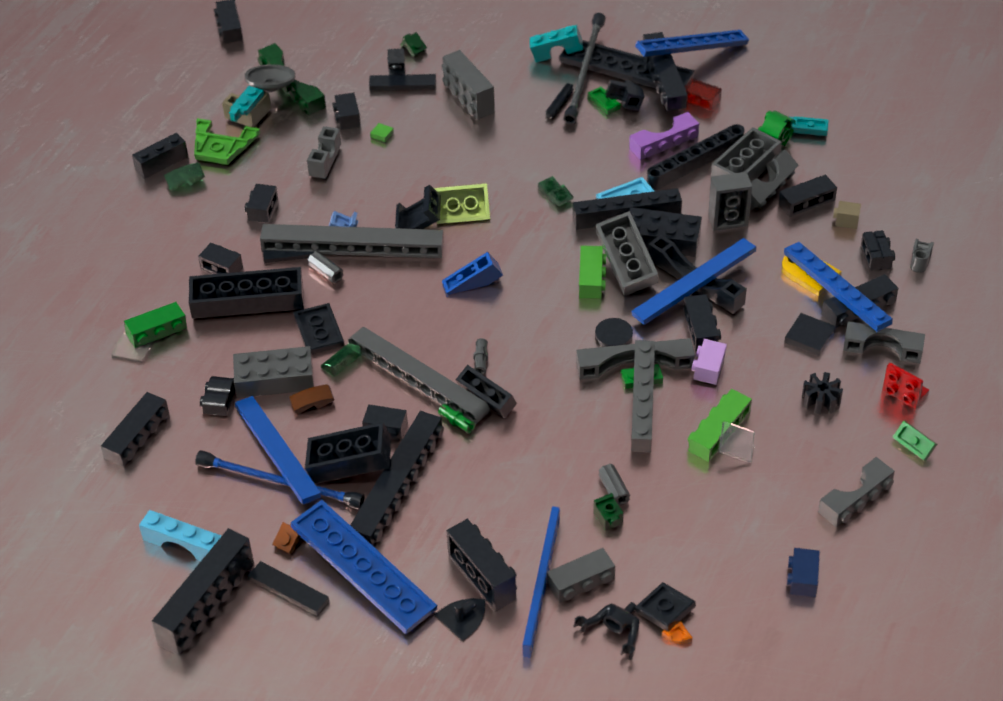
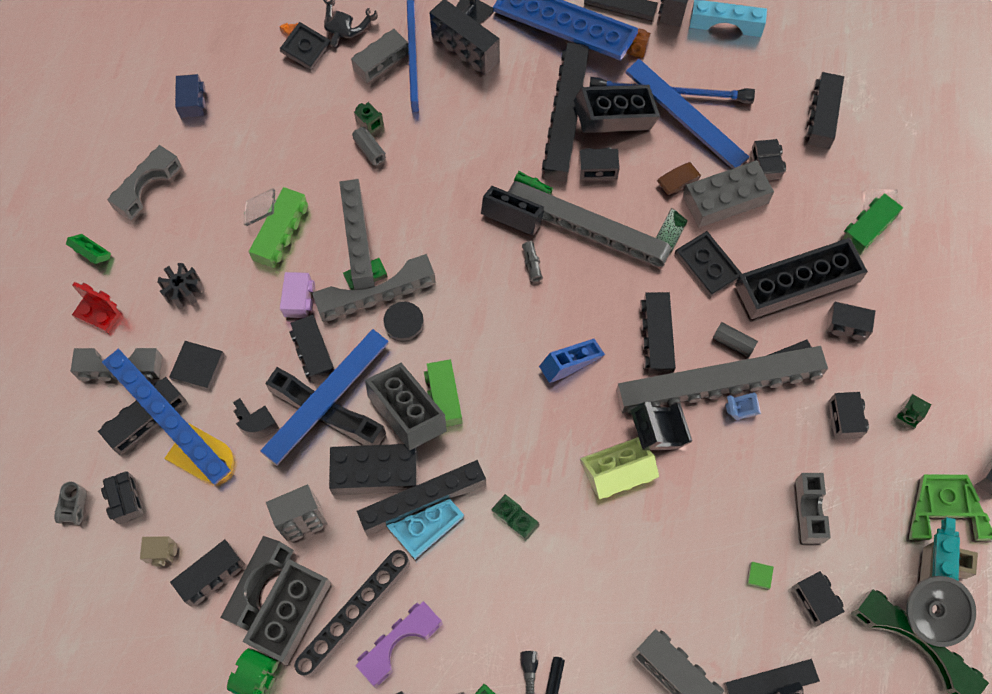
camera: 165 degrees right, 20 degrees up
clear green slope [164,163,205,191] -> none
none -> black brick [233,398,280,439]
none -> black brick [640,292,676,376]
none -> dark green brick [895,394,932,429]

